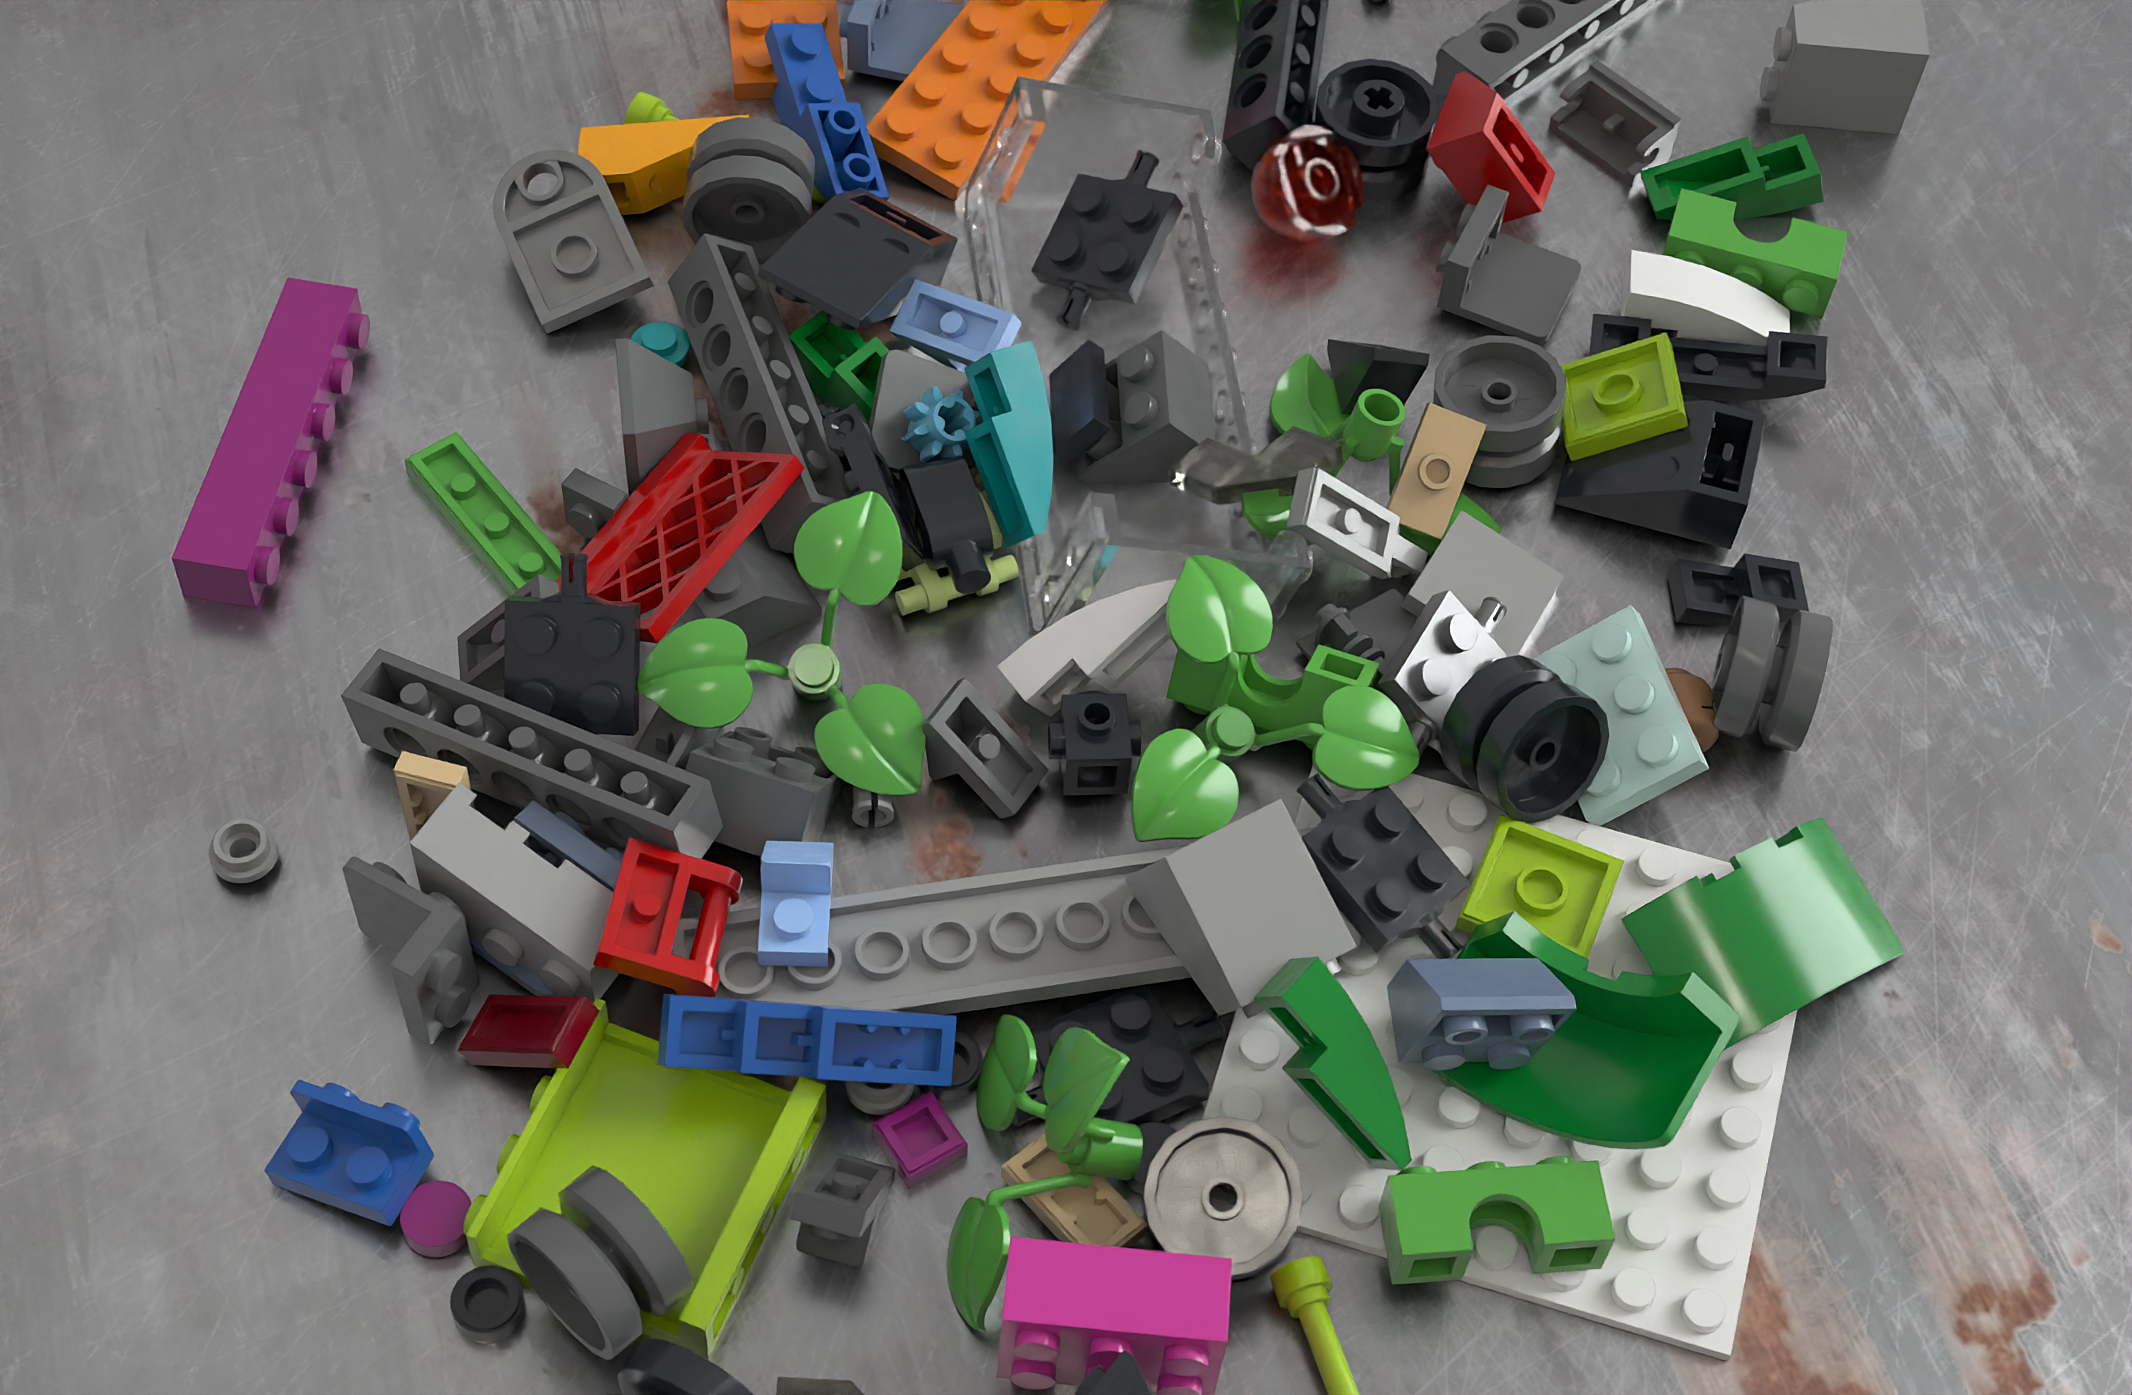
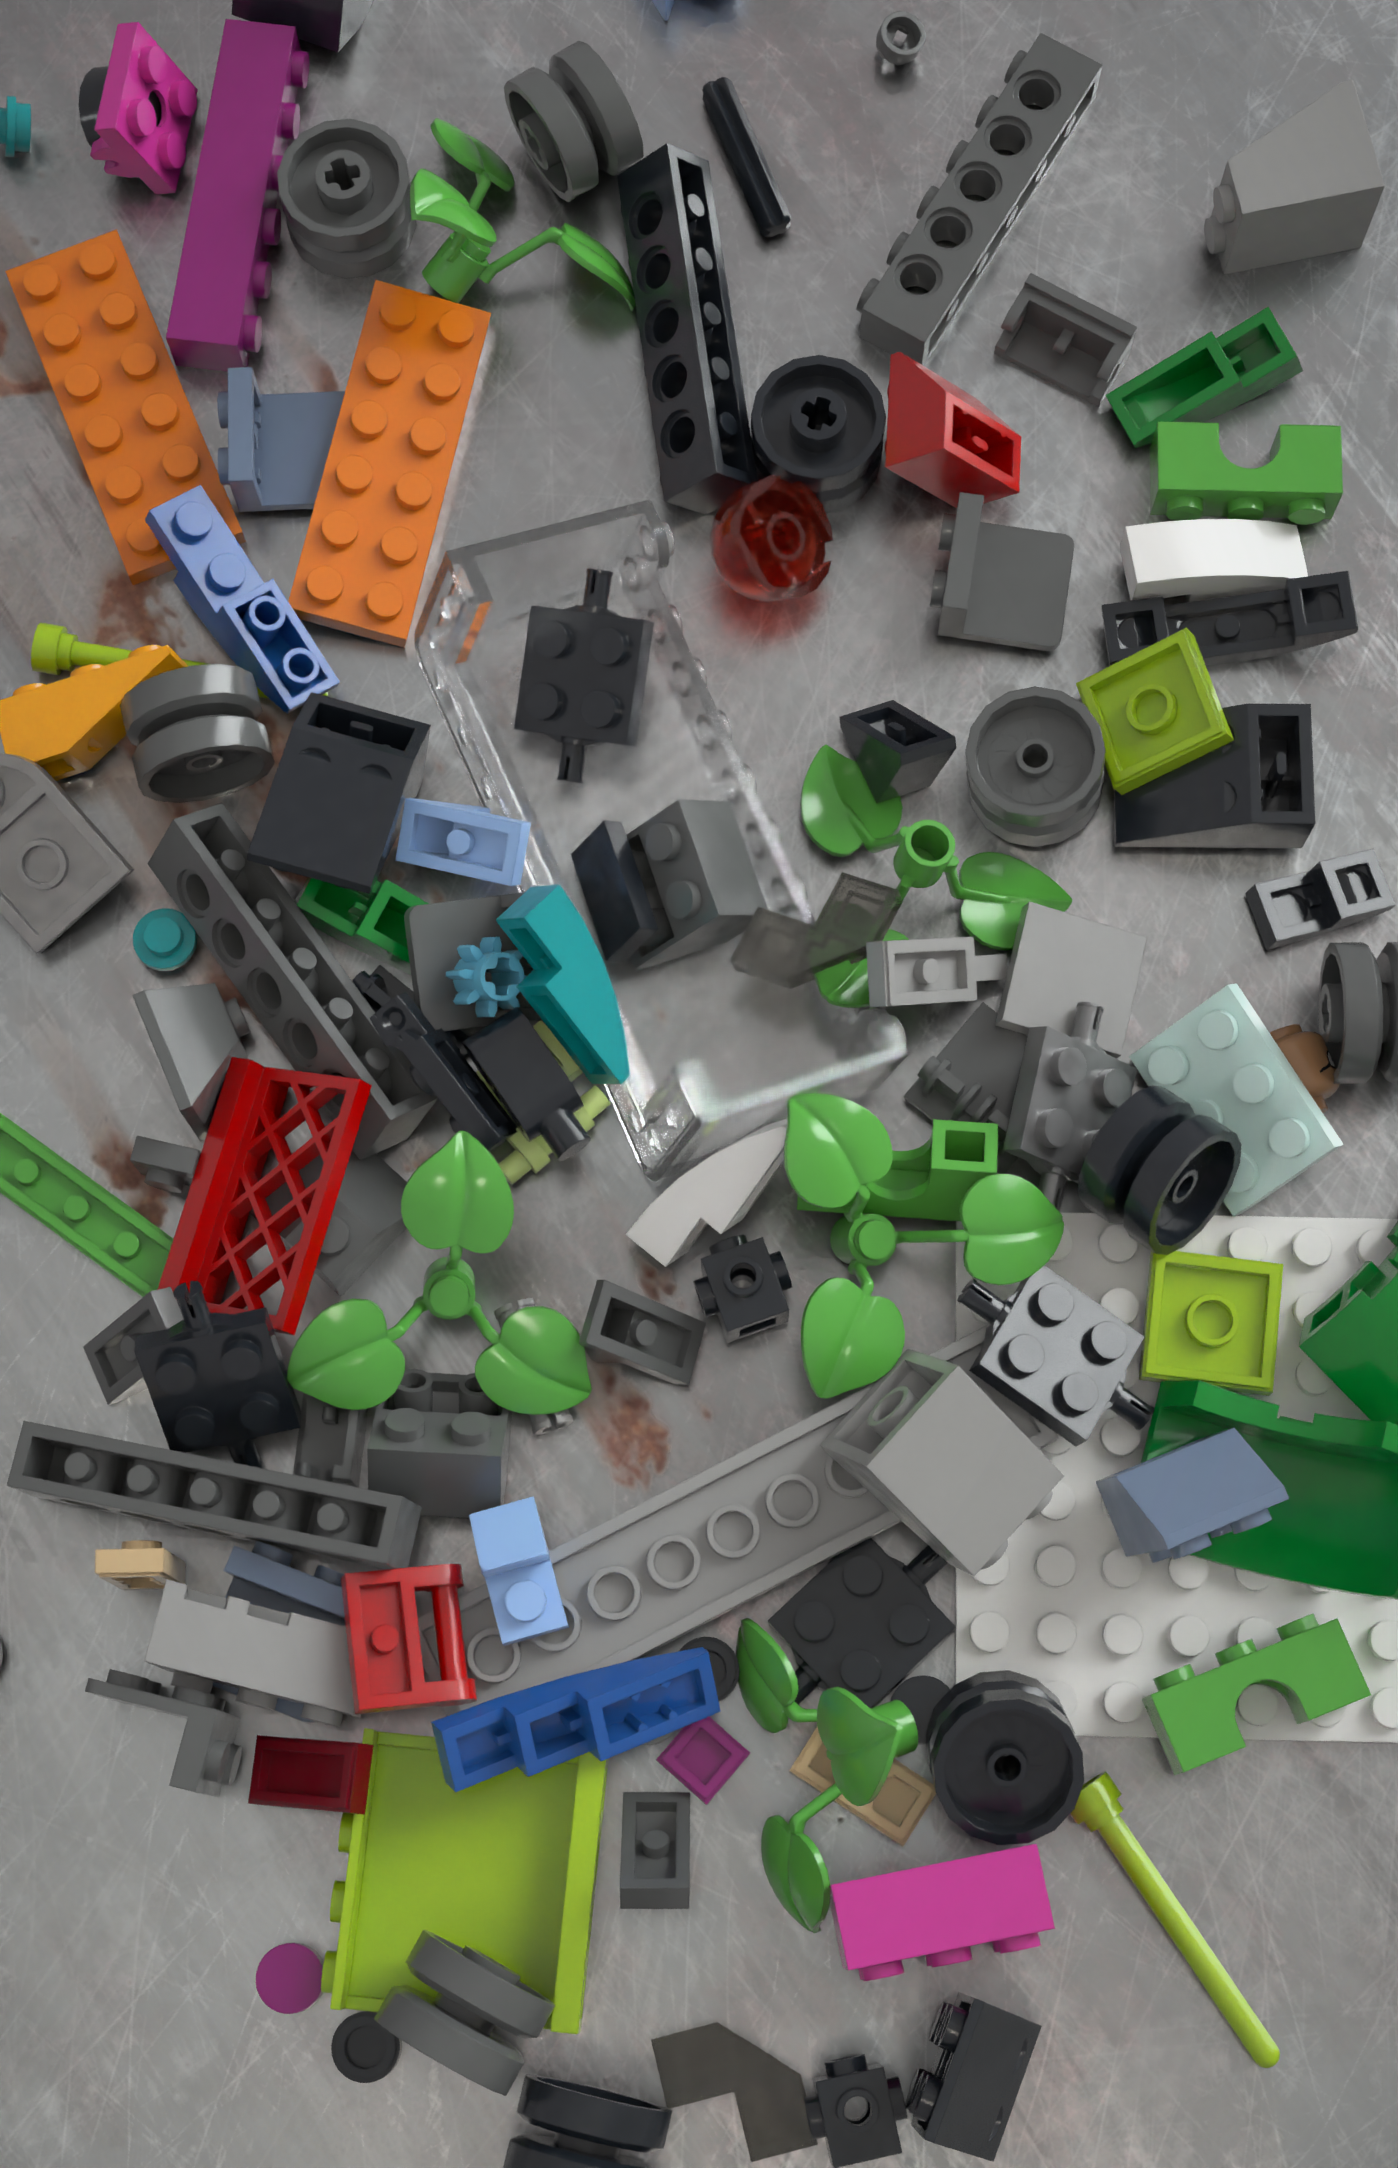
camera: 10 degrees left, 20 degrees up
blue bracket [264,1080,435,1226] -> none
green slope [1254,957,1412,1171] -> none
tan plate [1386,403,1487,540] -> none

